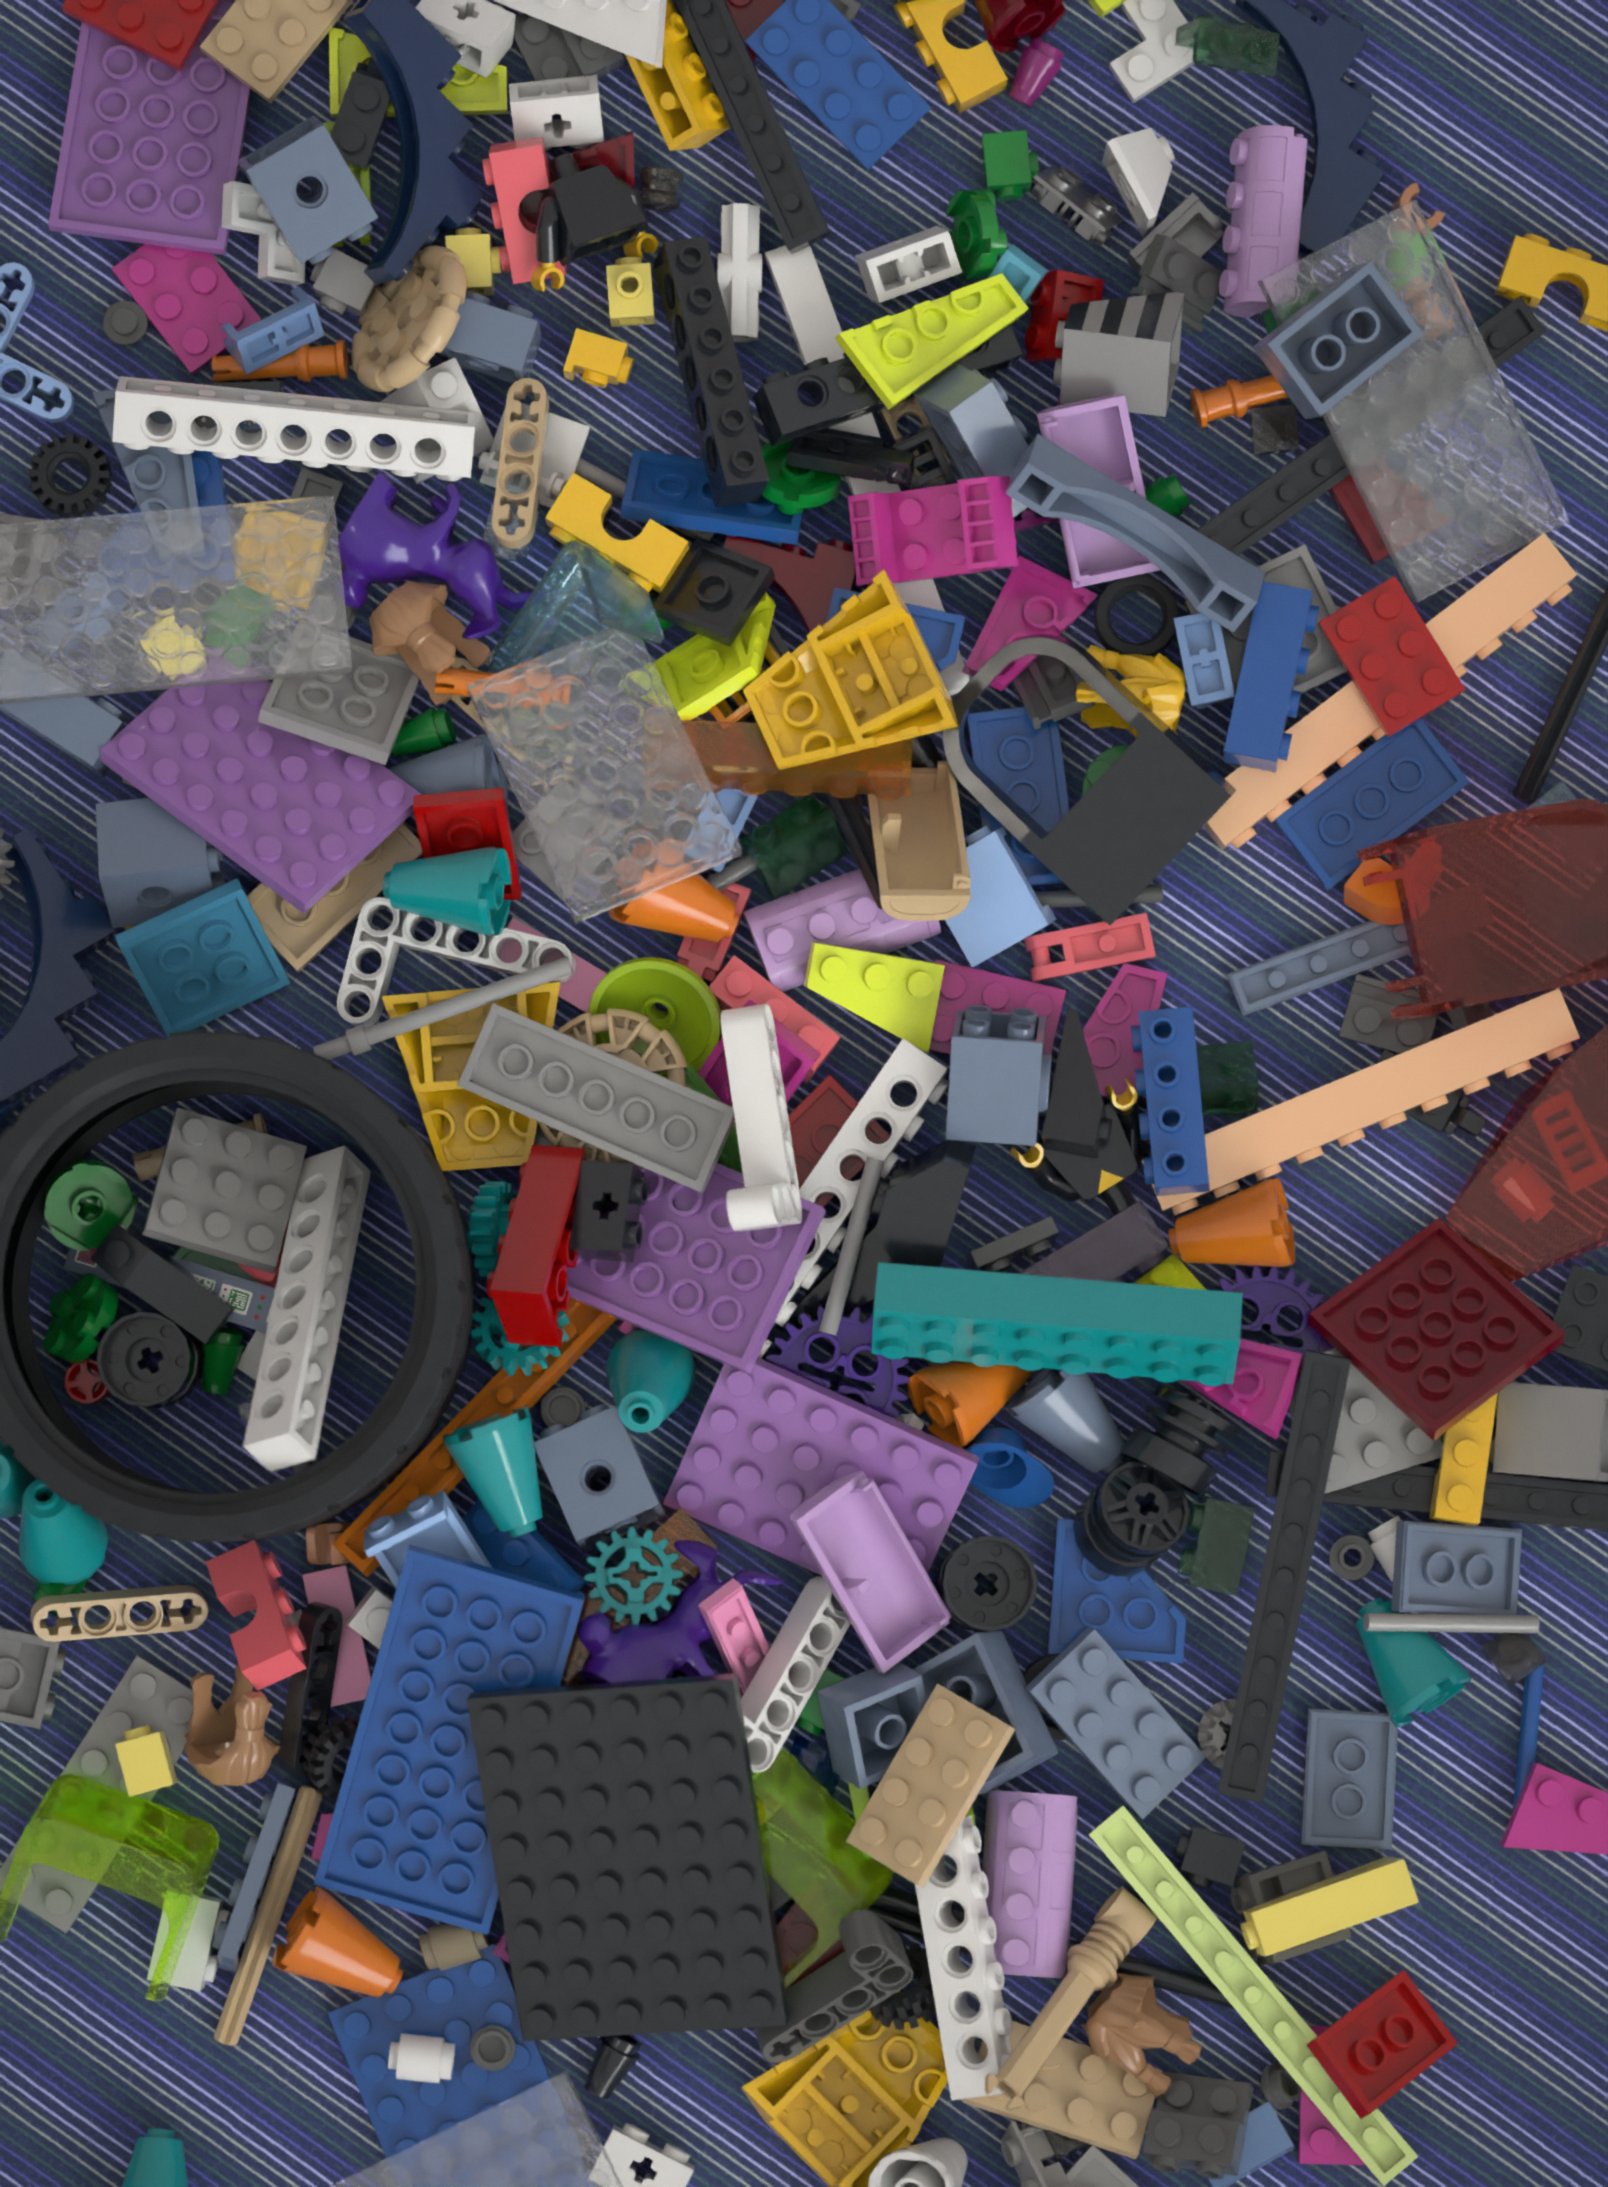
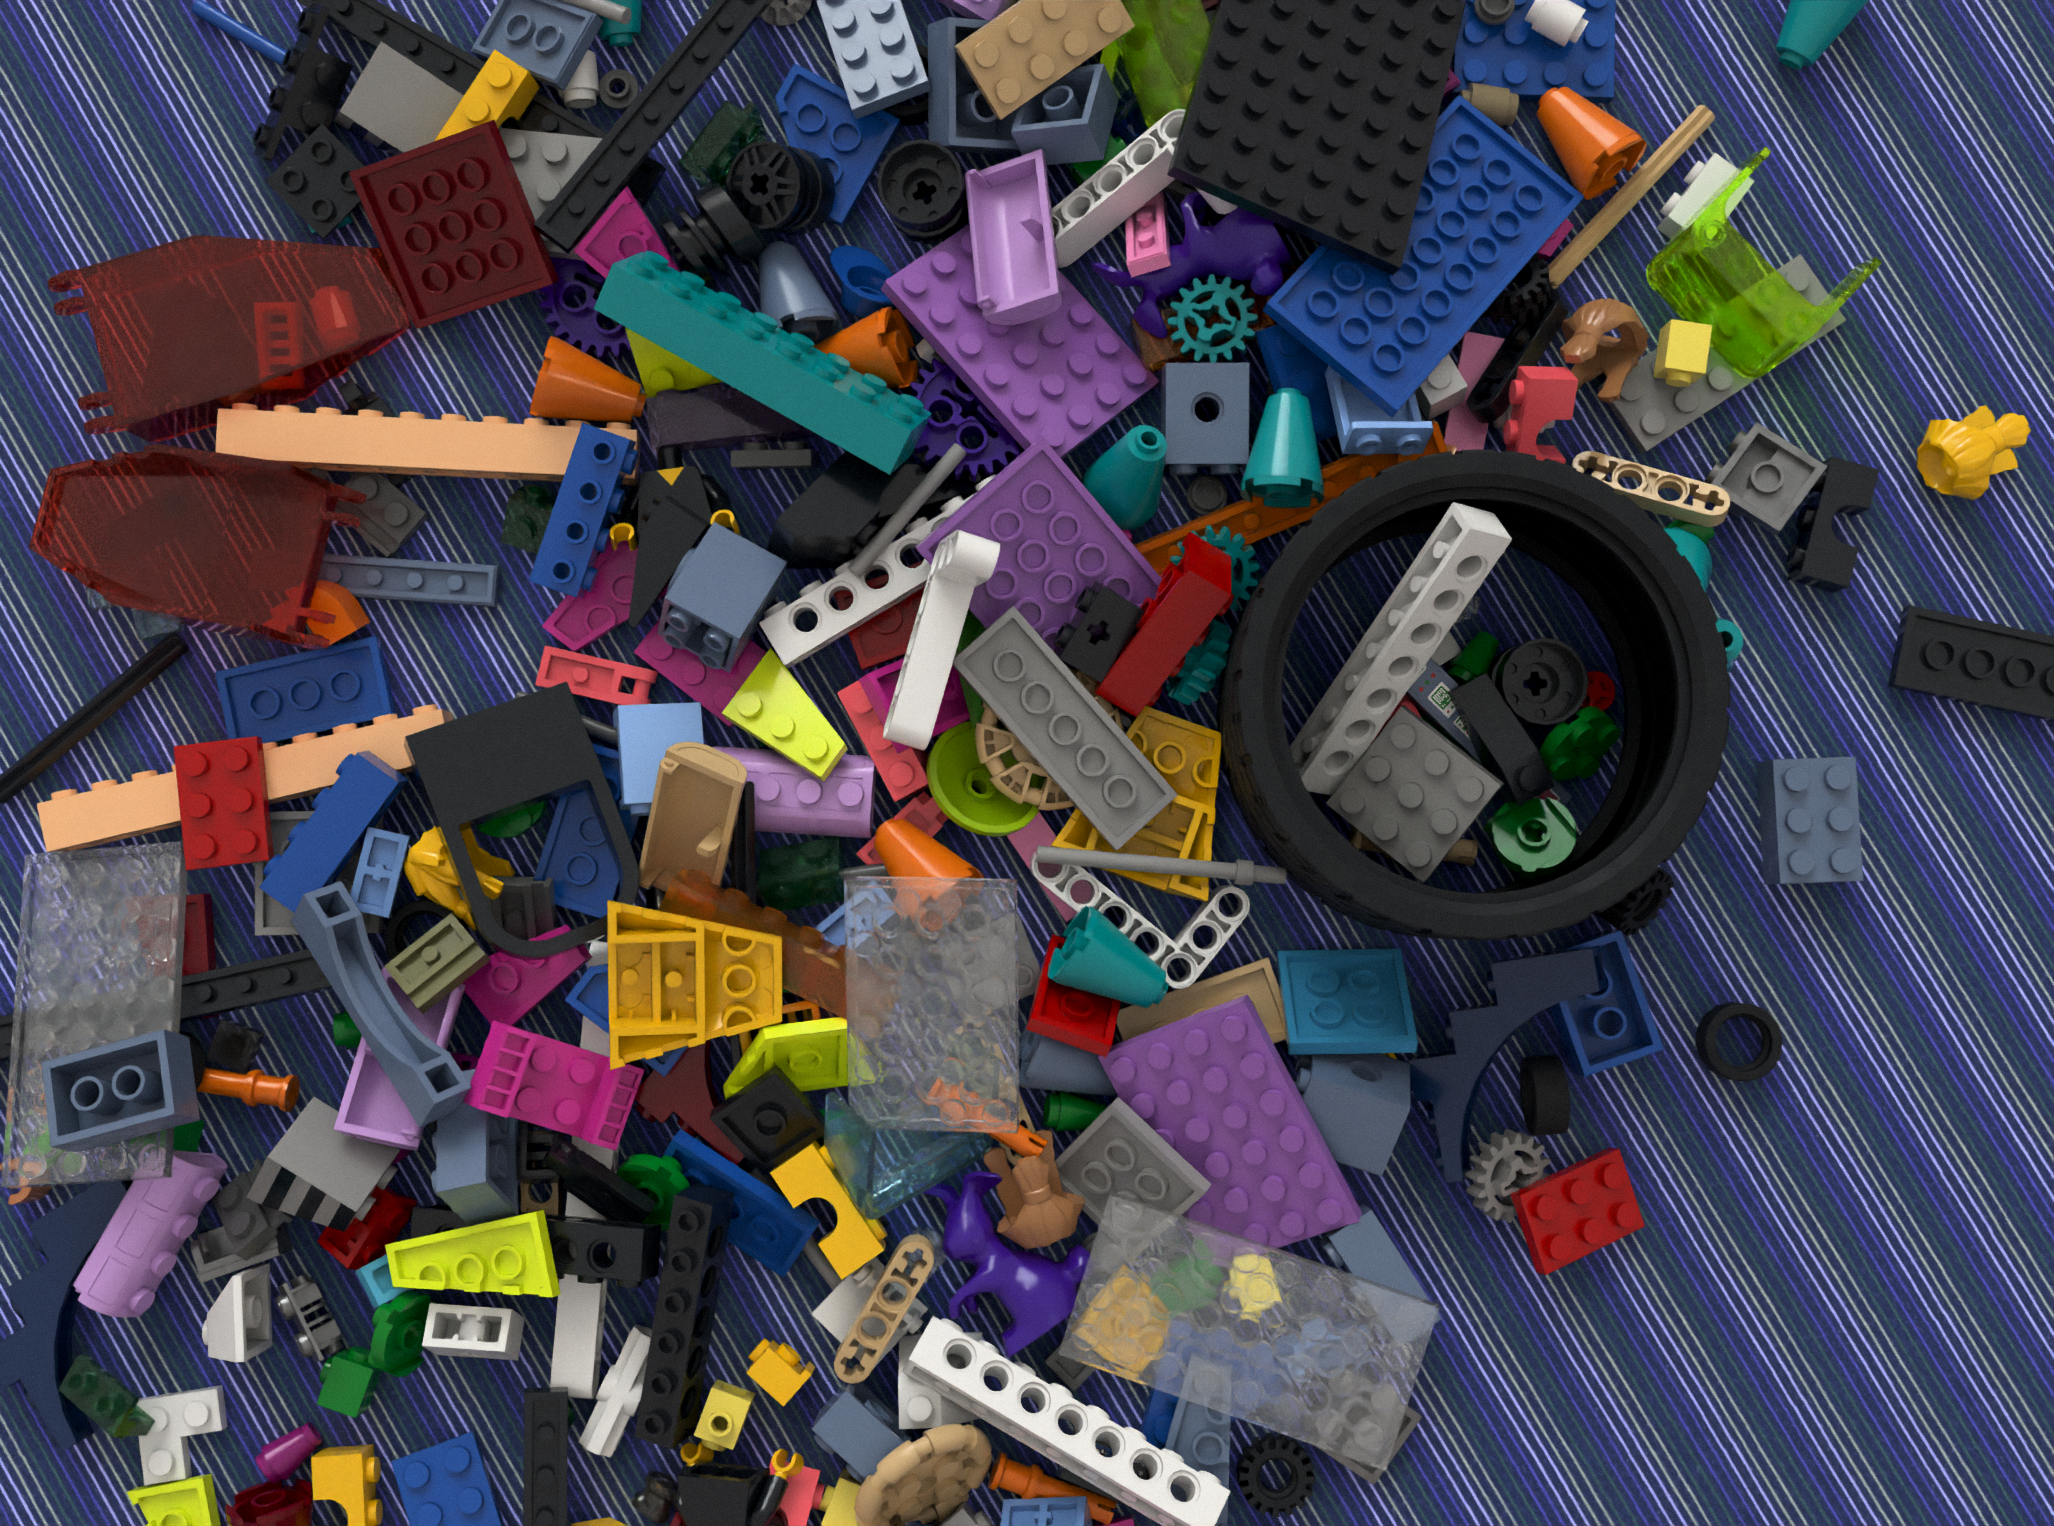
camera: 155 degrees left, 0 degrees up
sand blue wing [212,1783,295,1974] -> none
none -> olive plate [384,913,491,1014]

